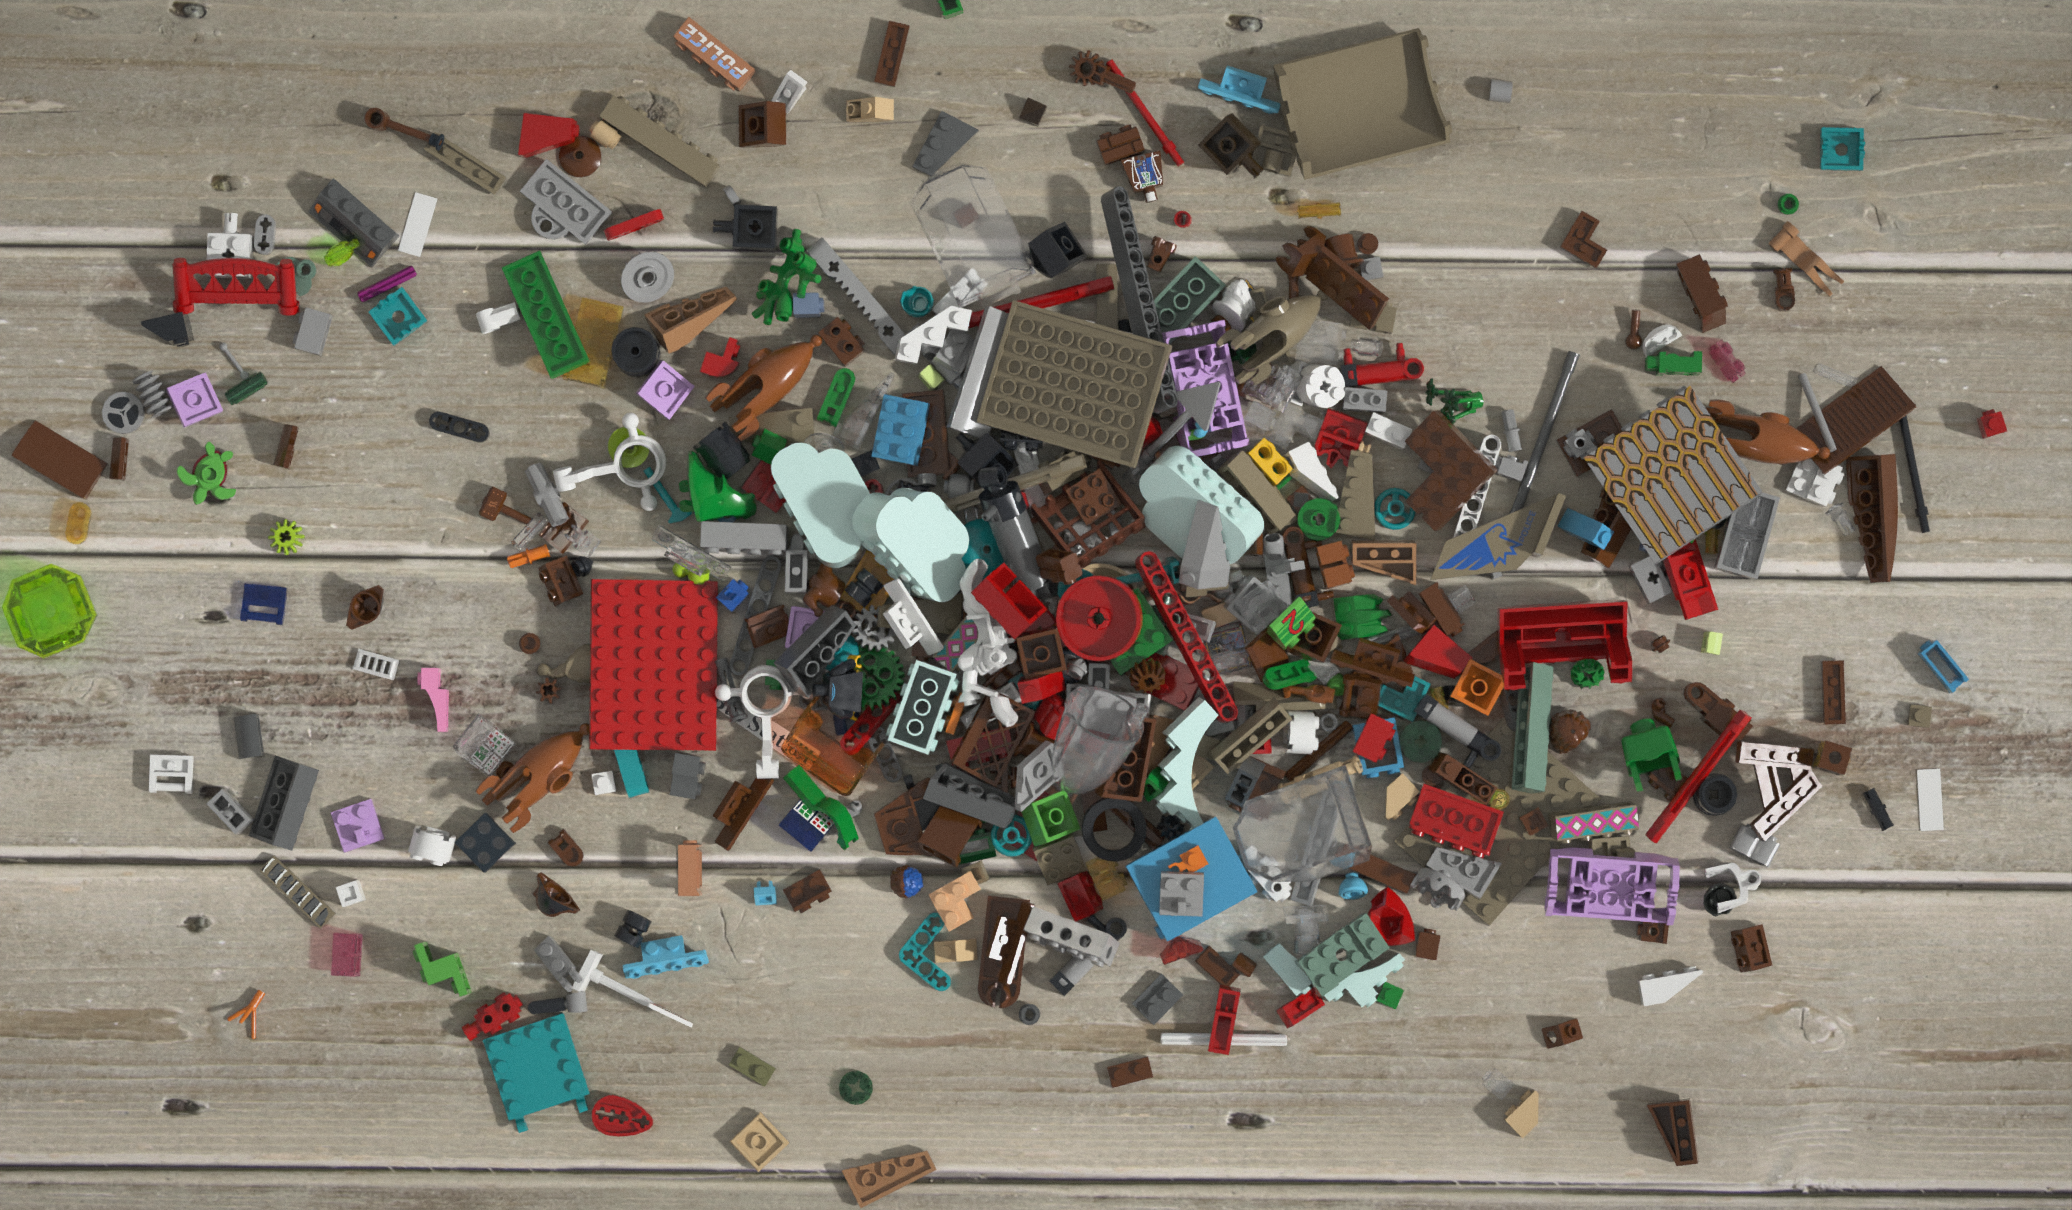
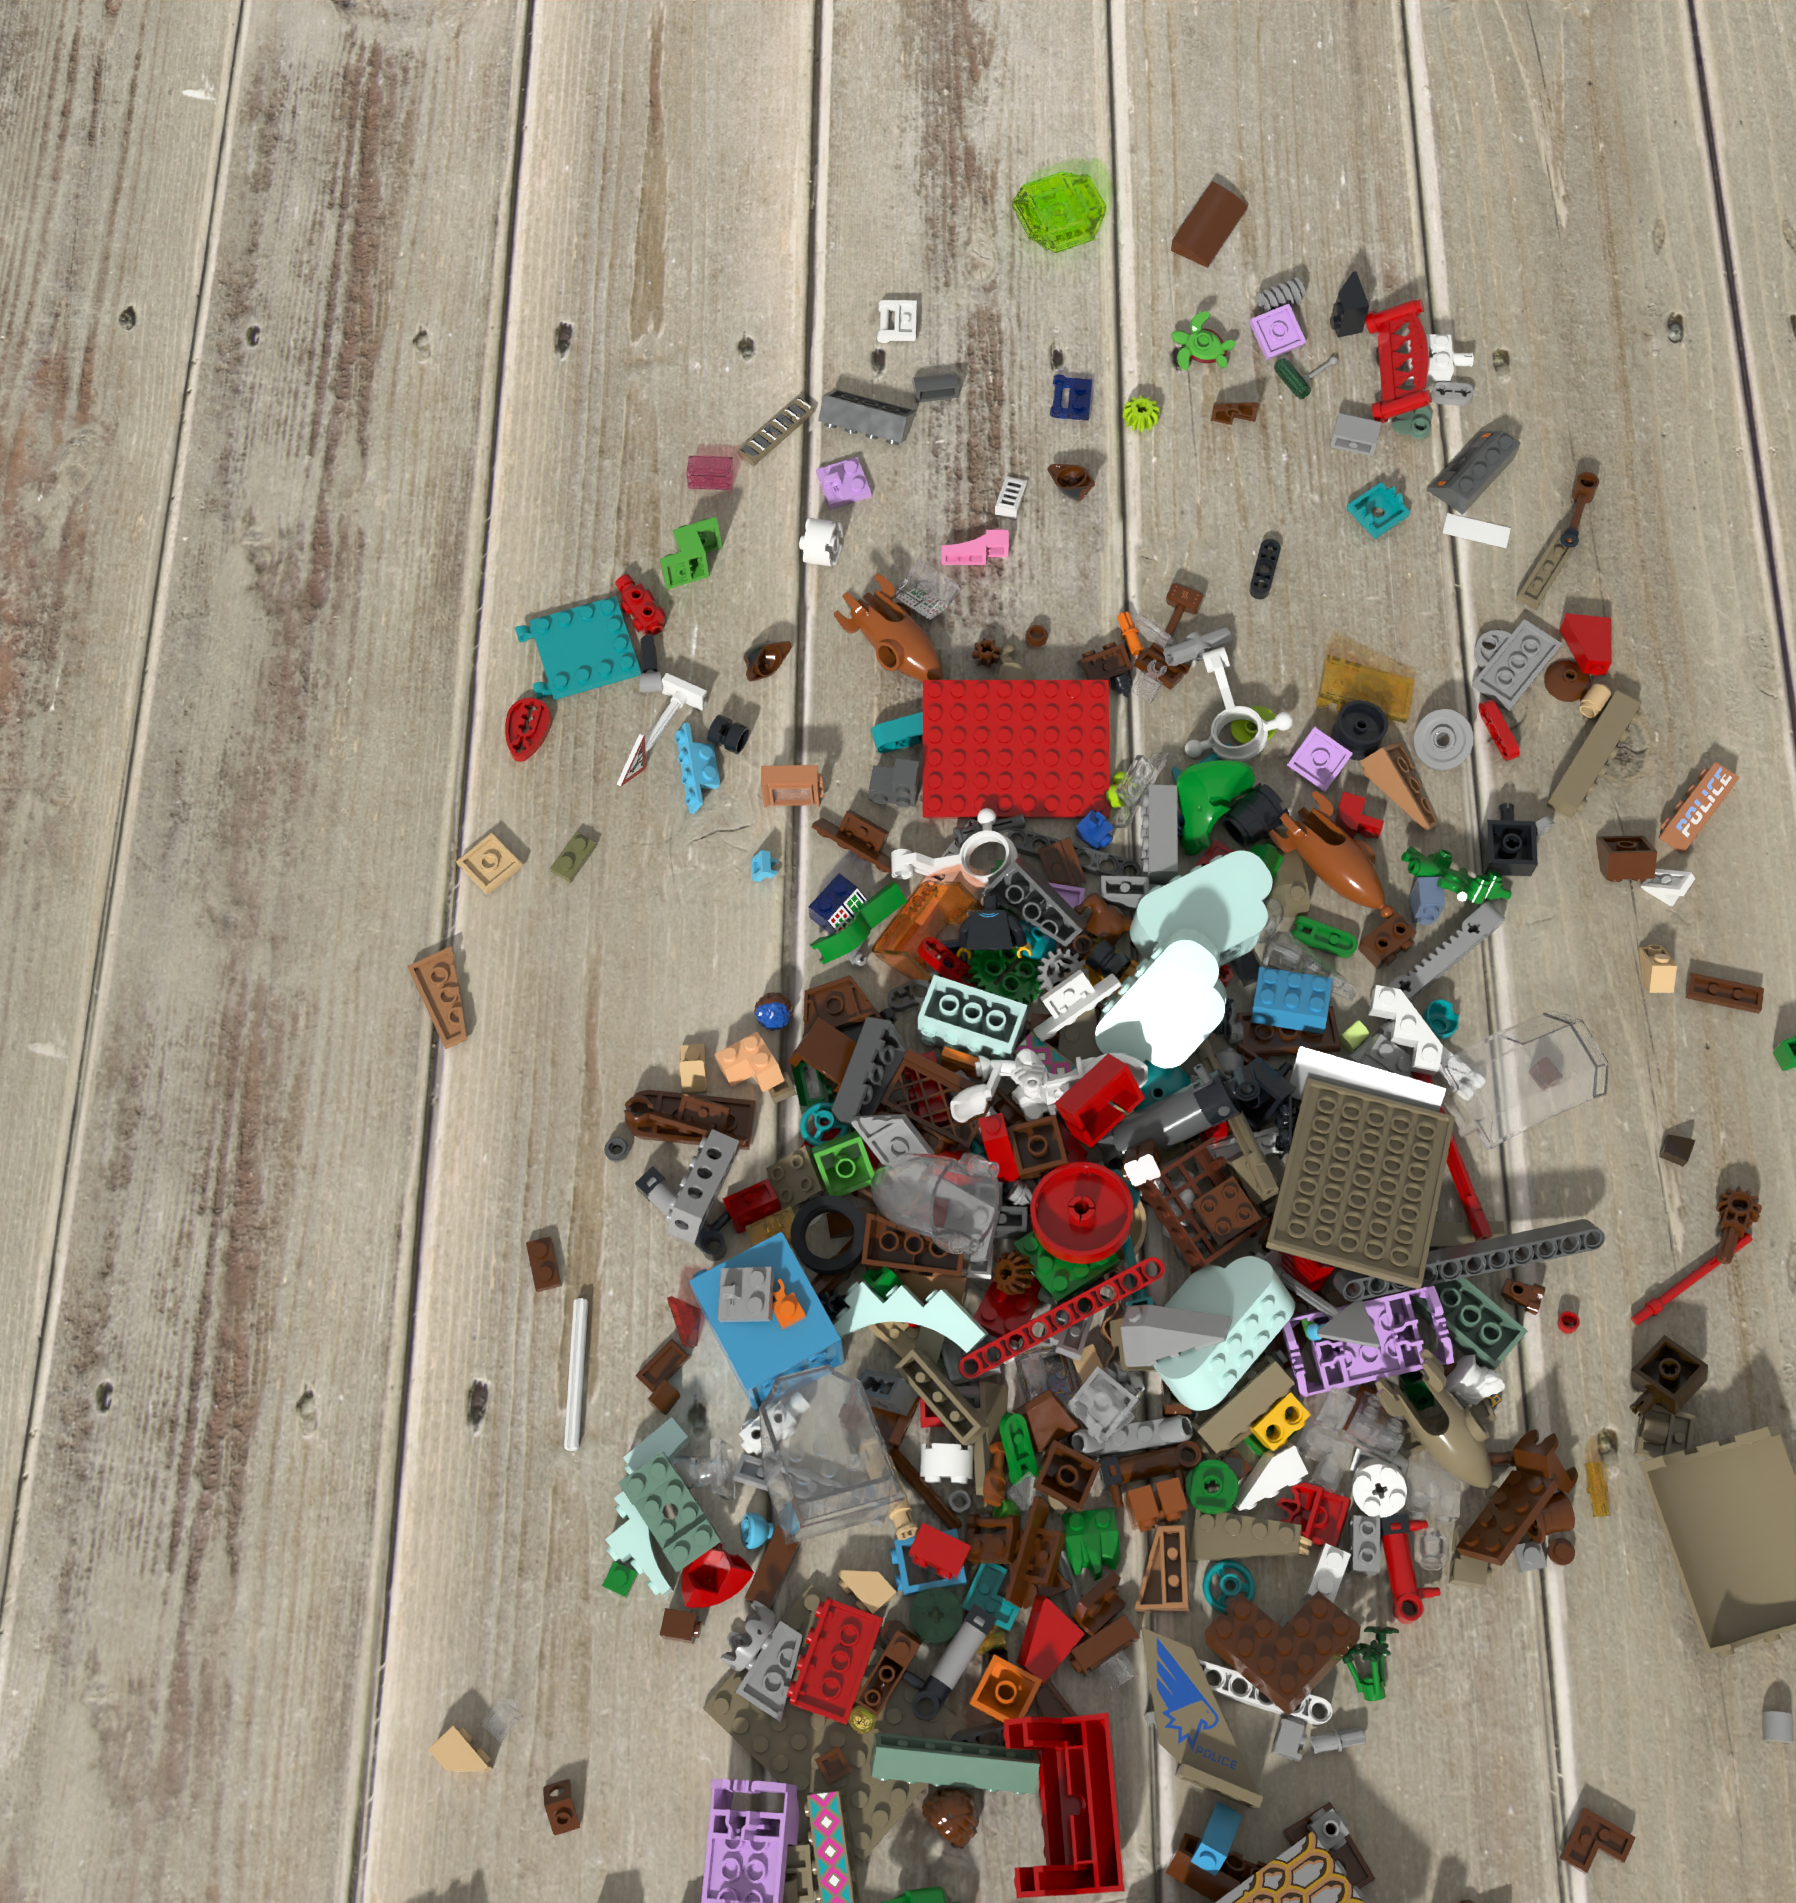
camera: 90 degrees right, 20 degrees down
clear yellow plate [65,502,92,545] -> none
light grey tile [102,392,145,434] -> none
reddish brown slope [109,437,129,481] -> none
light grey brick [206,789,255,834] -> none
orange plant [227,990,265,1039] -> none
clear neon green plant [324,239,360,267] -> none
white panel [336,880,366,907] -> none
magenta axle [357,266,417,302] -> none
black brick [455,813,516,873] -> none
white piece [476,302,521,334] -> none
green plate [502,250,590,379] -> none
light grey hinge [534,936,582,992] -> none
reddish brown plate [547,828,584,867] -> none
white plate [591,771,616,795] -> none
reddish brown bracket [783,869,832,913] -> none
clear green gear [839,1071,873,1105] -> none
teal beam [899,912,951,991] -> none
dark grey wing [912,111,979,177] -> none
black piece [1020,222,1088,278] -> none
reddish brown brick [1096,125,1145,166] -> none
torso [1121,150,1163,203] -> none
dark grey plate [1132,973,1183,1025] -> none
medium azure bracket [1198,65,1280,114] -> none
red slope [1208,985,1241,1055] -> none
slope [1267,596,1316,650] -> none
light grey plate [1275,558,1305,575] -> none
red plate [1276,987,1325,1029] -> none
dark grey piece [1509,351,1580,514] -> none
green gear [1571,659,1605,689] -> none

